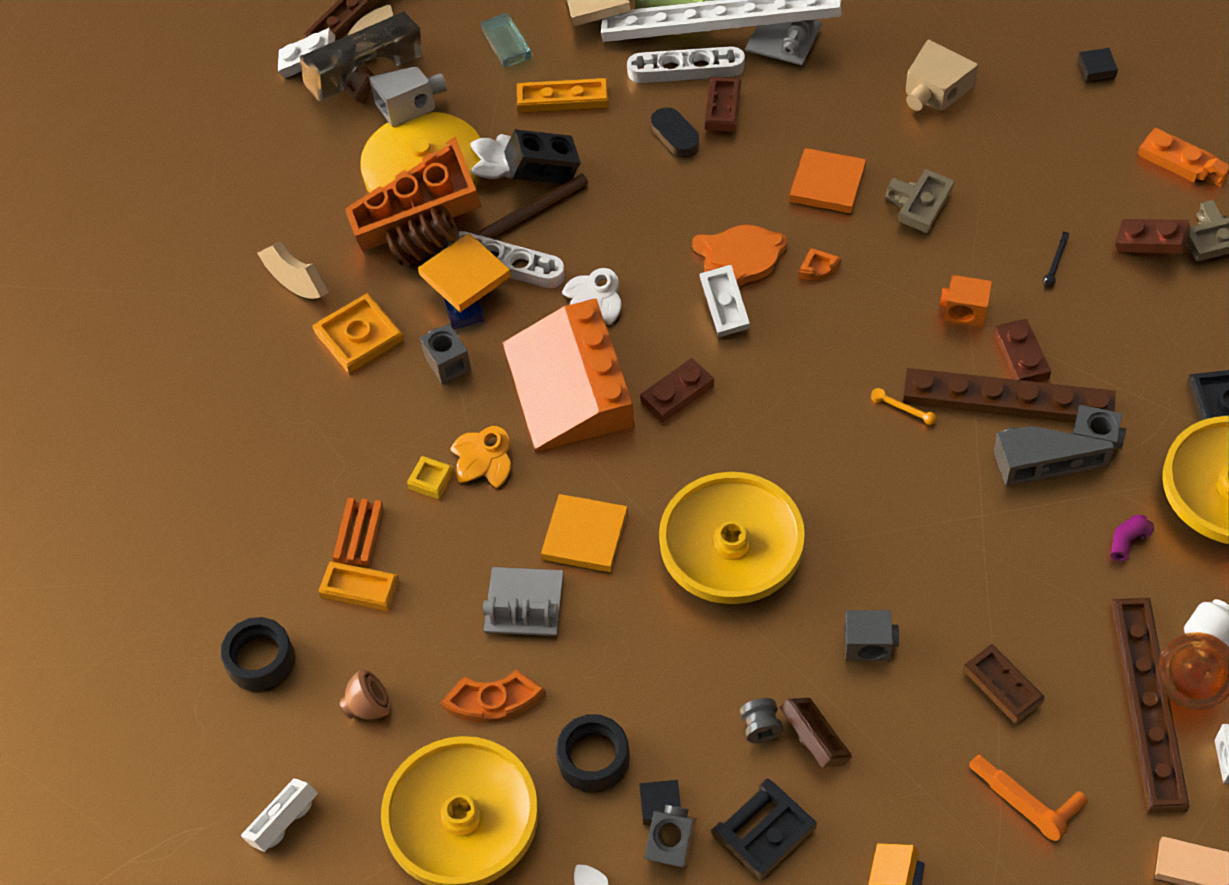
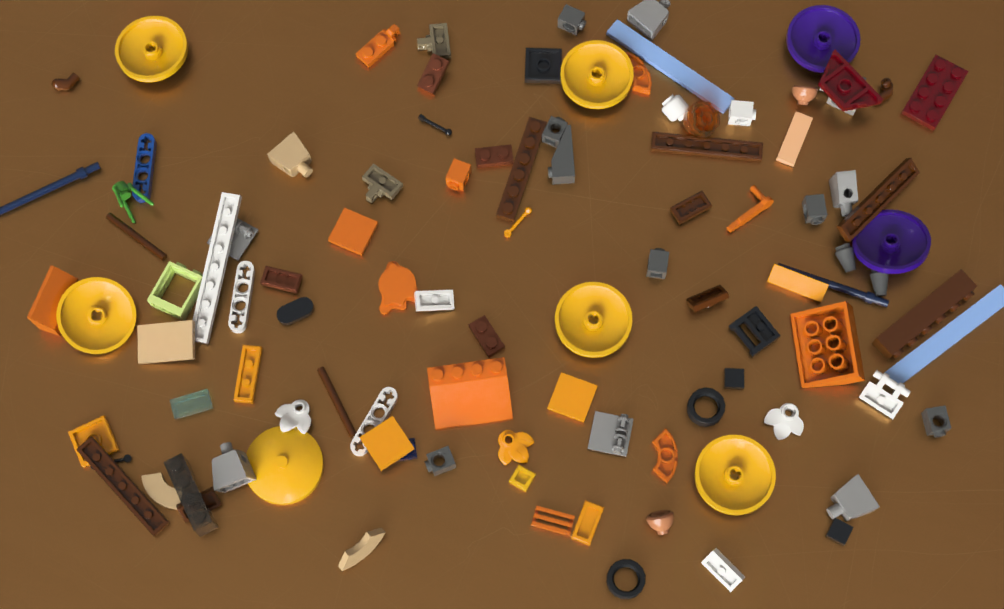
camera: 85 degrees left, 15 degrees up
white plate [278,28,335,78] -> none
light orange tile [312,293,404,374] -> none
orange wedge [345,137,482,252] -> none
reddish brown piece [385,207,460,266] -> none
black brick [504,129,581,184] -> none
white plate [562,268,622,326] -> none
dark grey brick [644,804,697,867] -> none
dark grey wheel [739,698,784,743] -> none
orange tile [798,248,841,280] -> none
black tile [1078,48,1118,82] -> none
magenta arm [1111,515,1154,561] -> none

